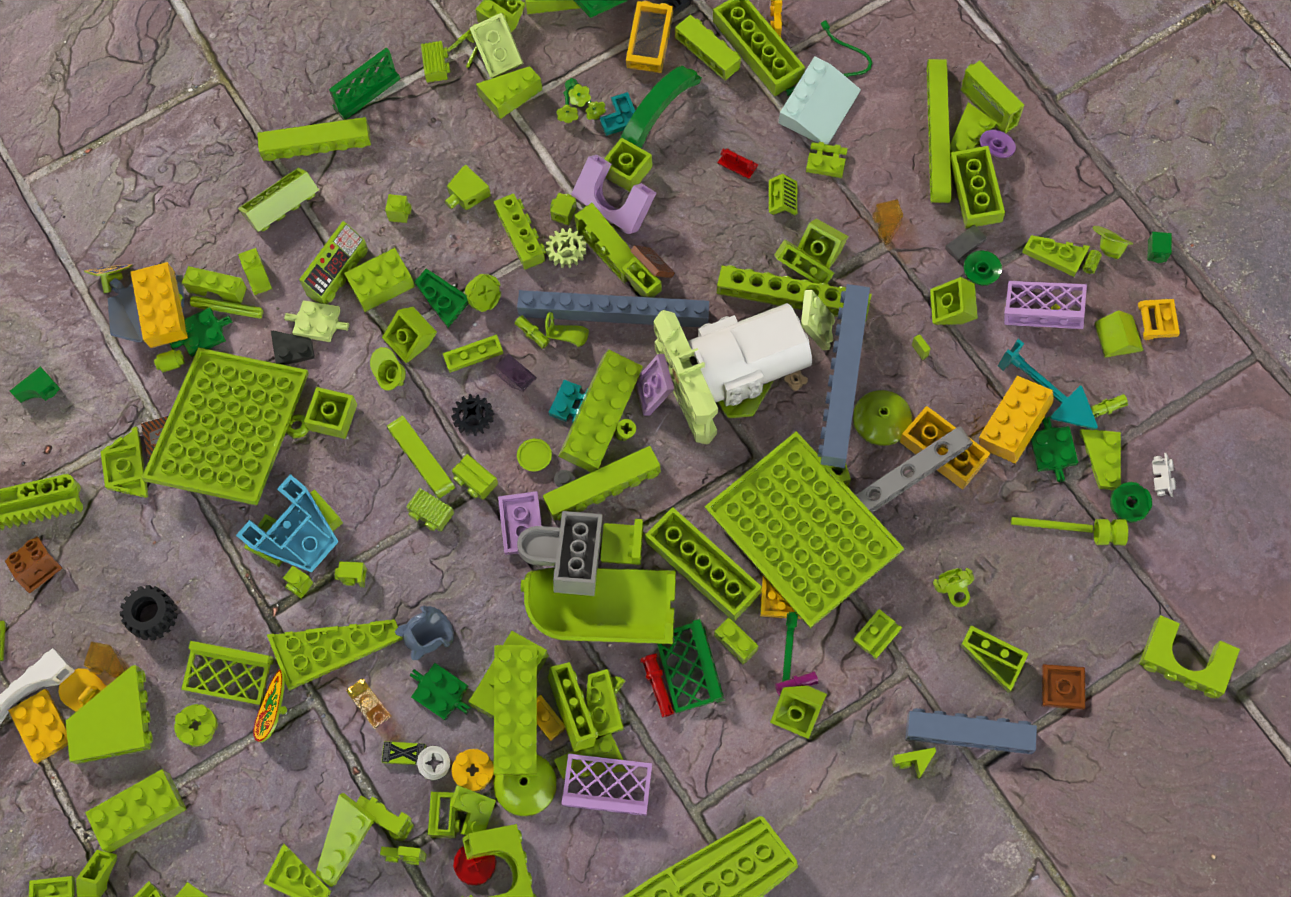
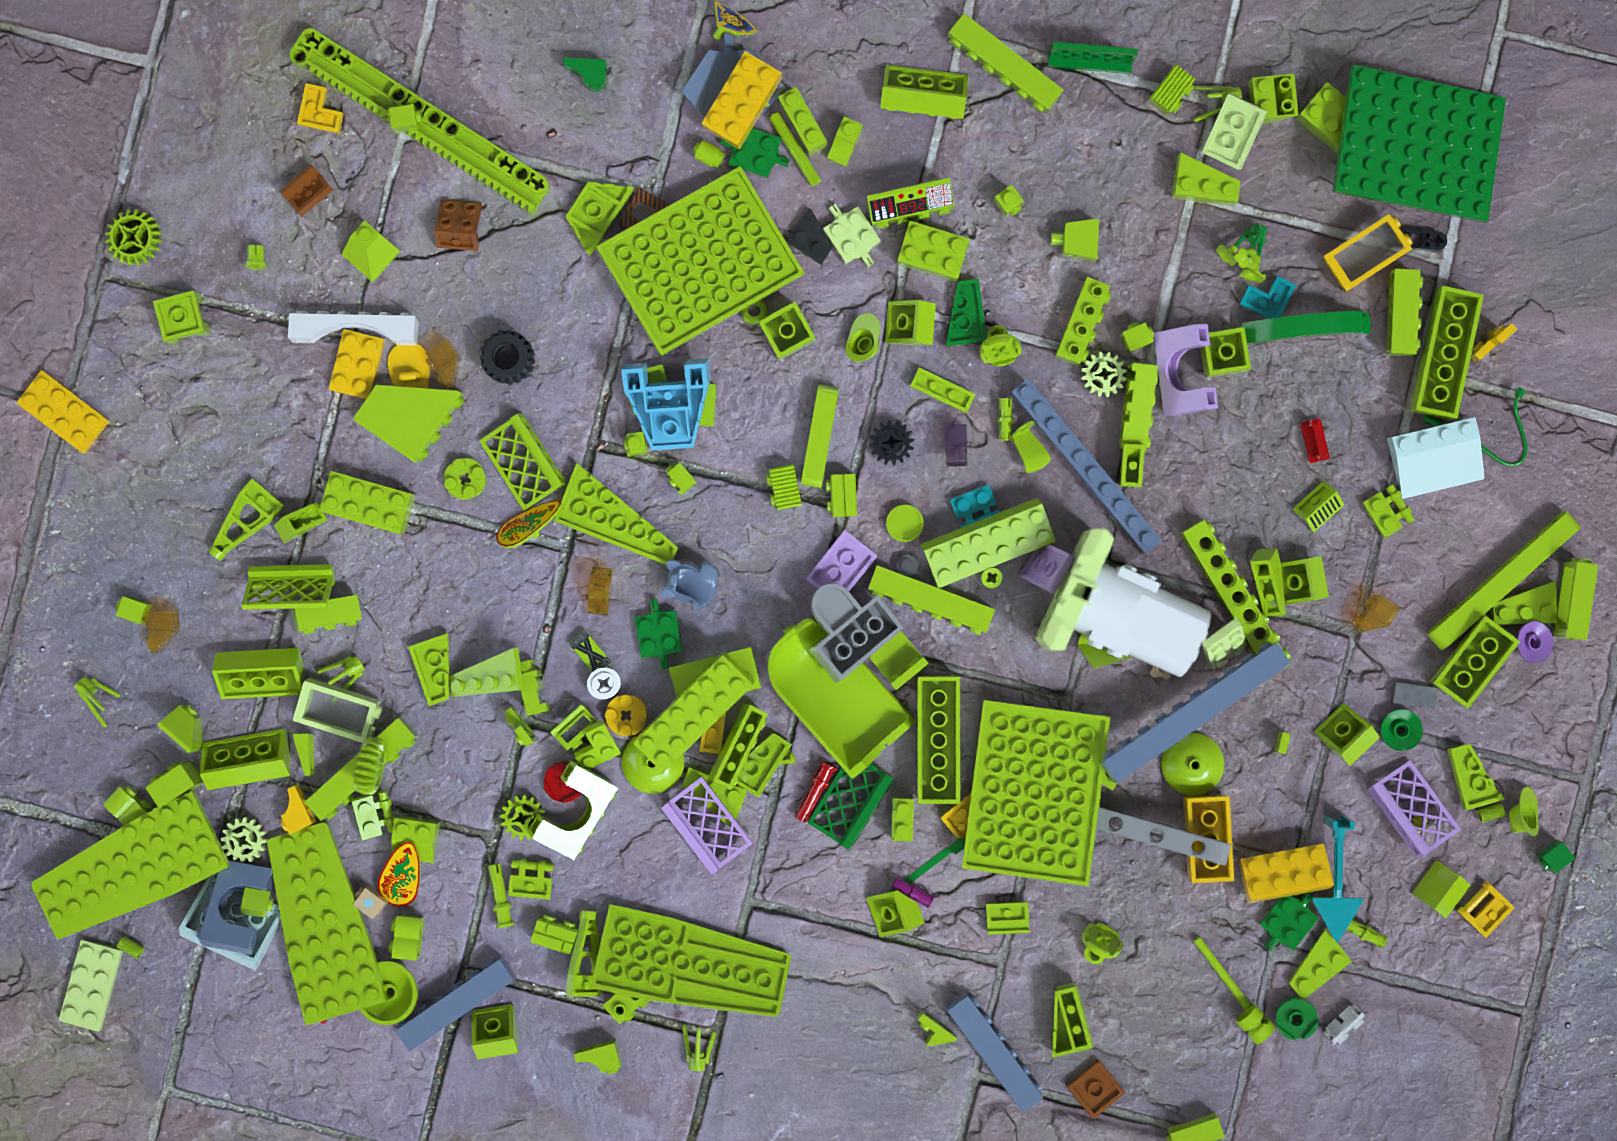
camera: 40 degrees right, 20 degrees up
dark orange tile [630,245,675,278] -> none

